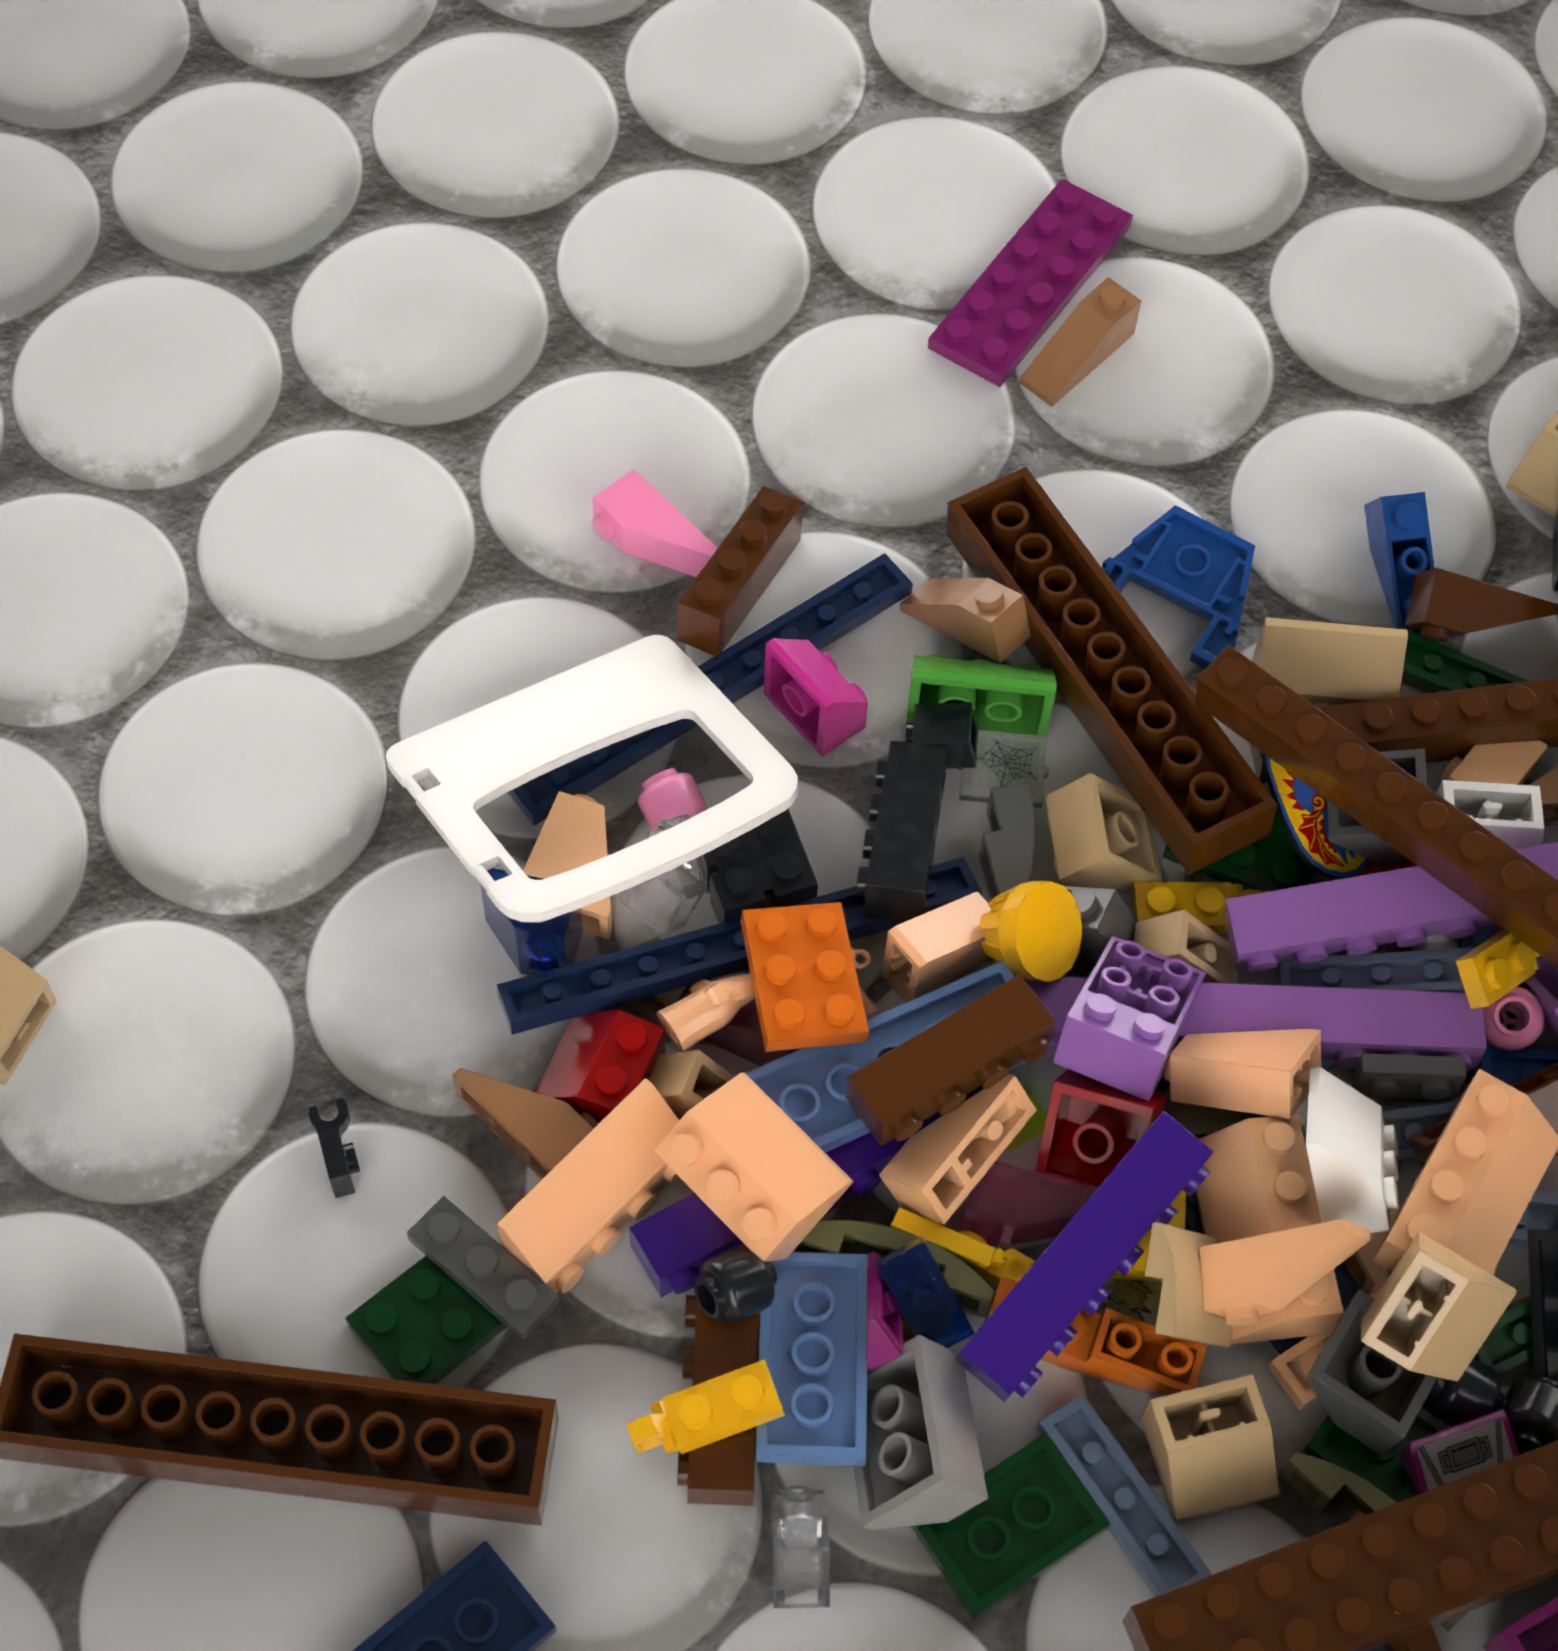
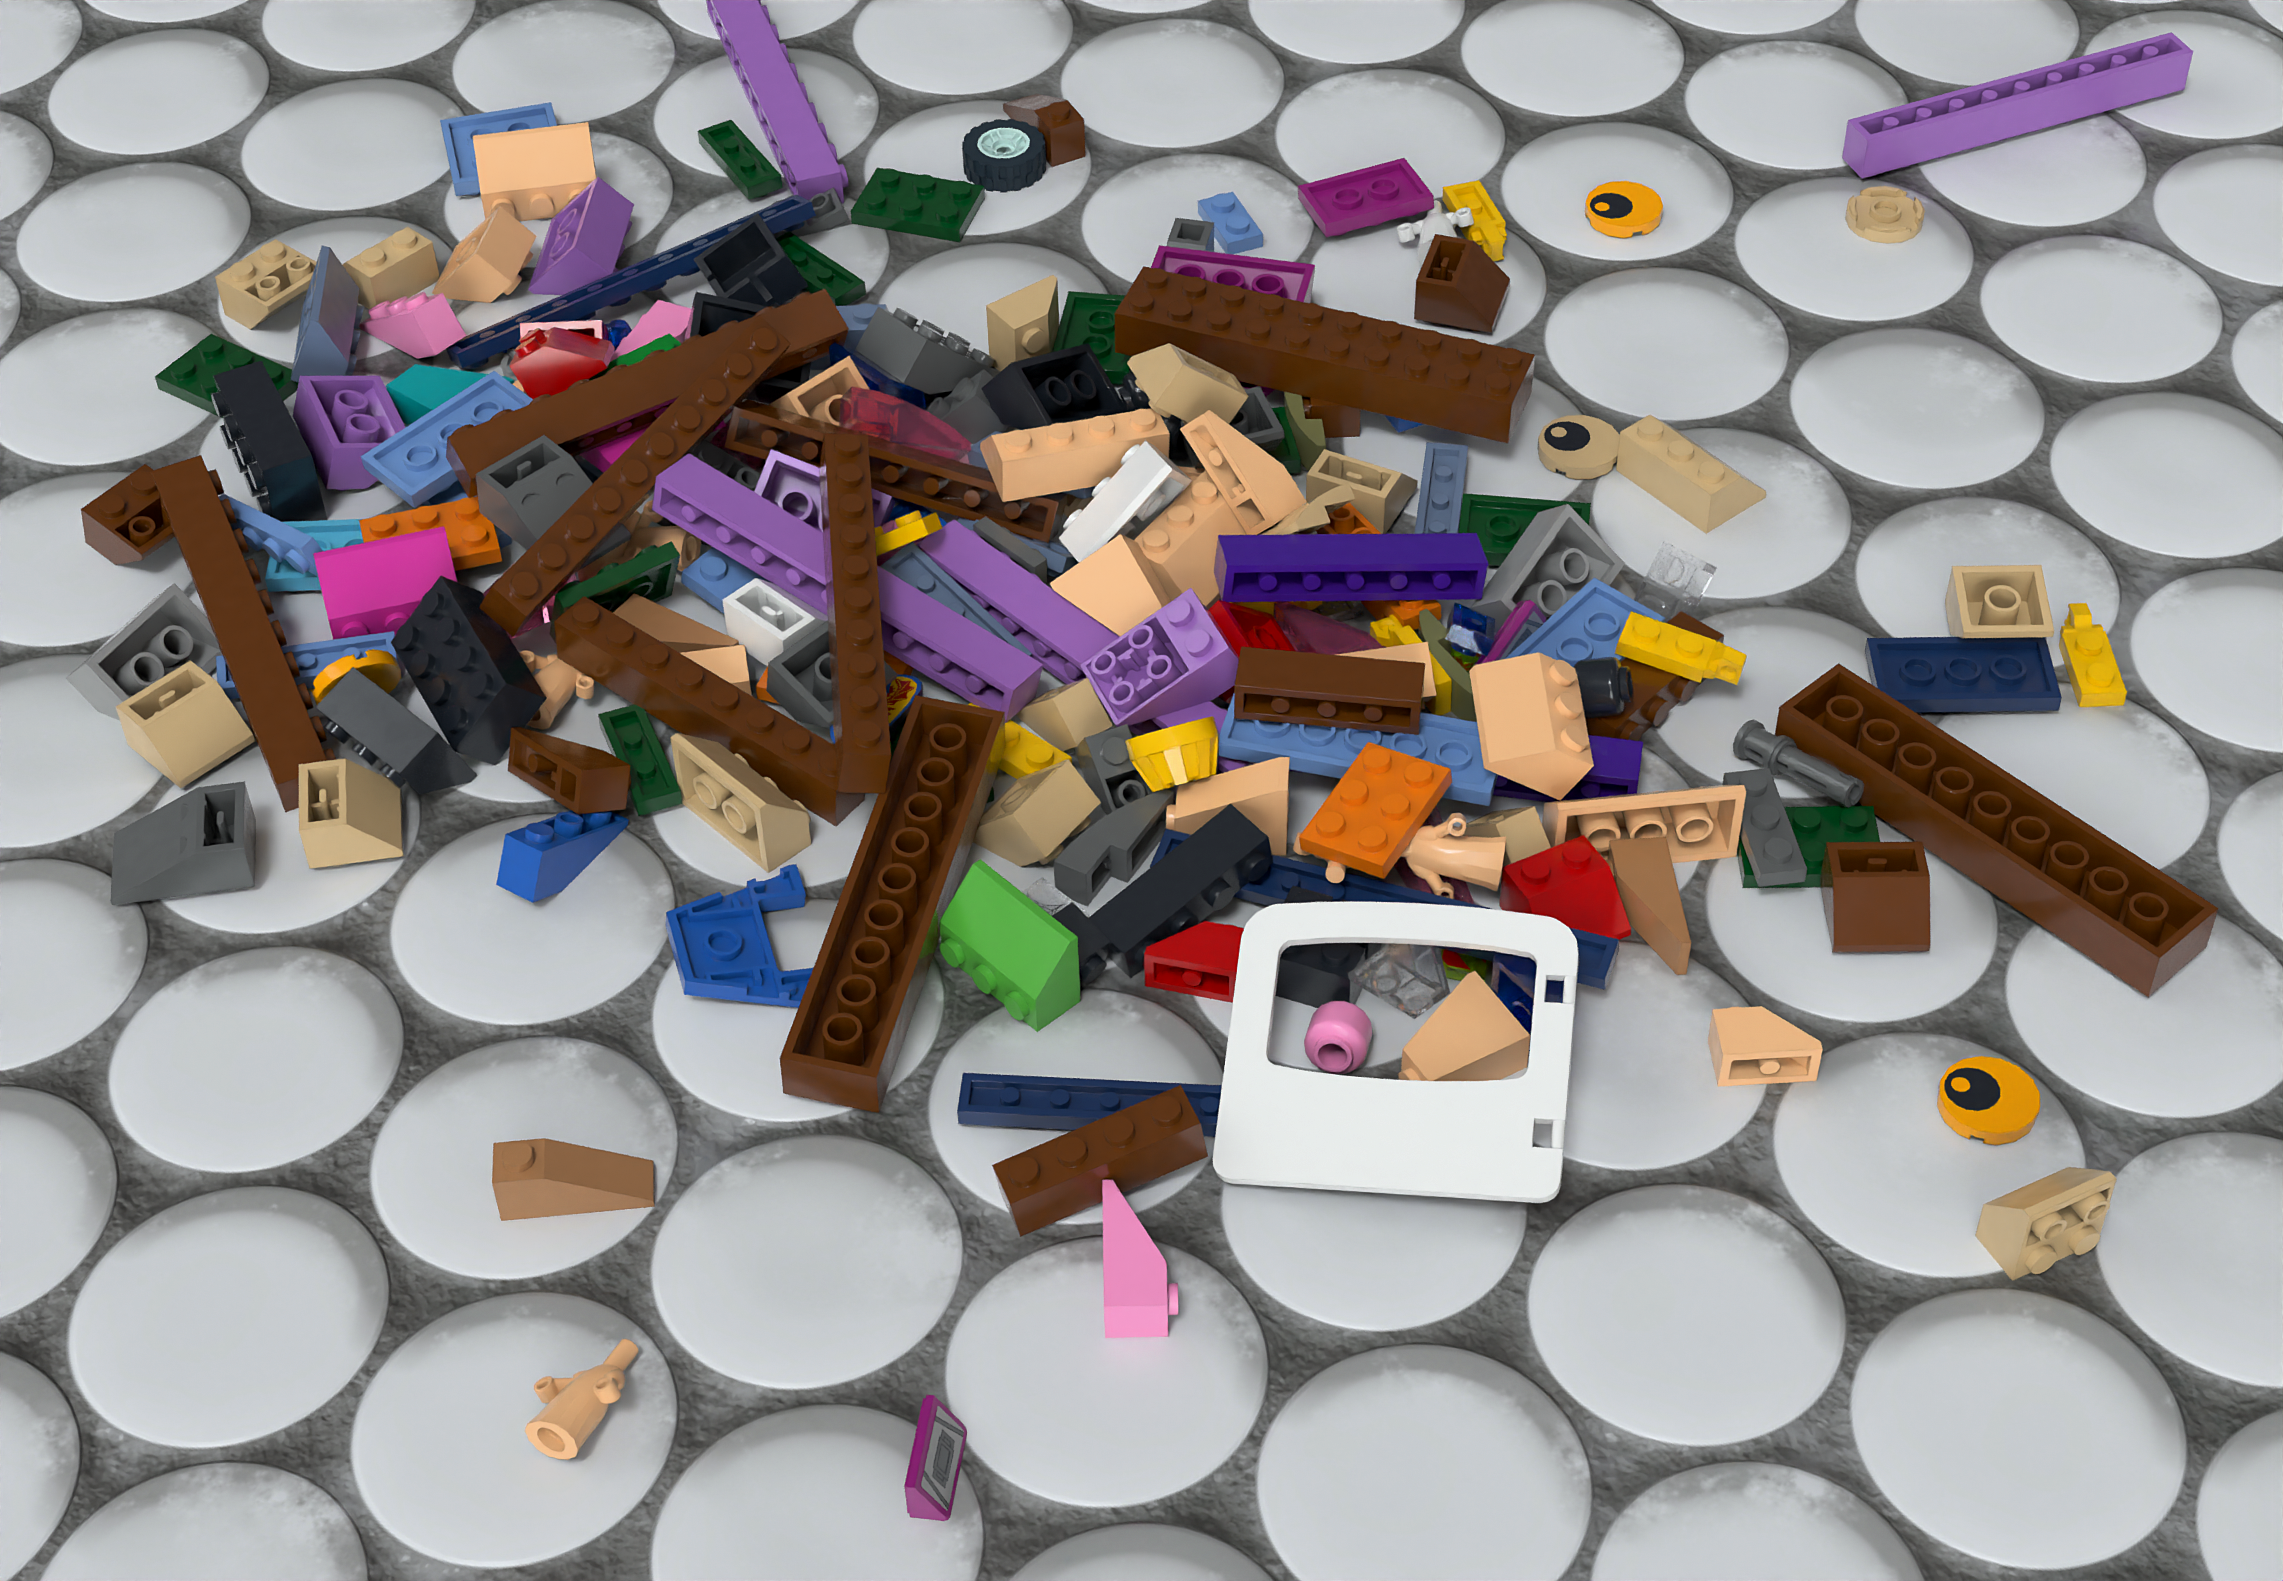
camera: 135 degrees left, 15 degrees down
black plate [309,1098,361,1198] -> none
dark pink slope [764,638,868,757] -> none
medium nougat slope [899,578,1031,663] -> none
magenta plate [928,179,1133,387] -> none
none -> light nougat piece [525,1339,638,1460]
none -> slope [904,1395,967,1521]
none -> red slope [1144,921,1244,1003]
none -> light nougat slope [1708,1006,1823,1087]
none -> dark grey pin [1733,719,1864,808]
none -> reddish brown slope [1819,841,1930,952]
none -> light orange tile [1937,1056,2040,1145]

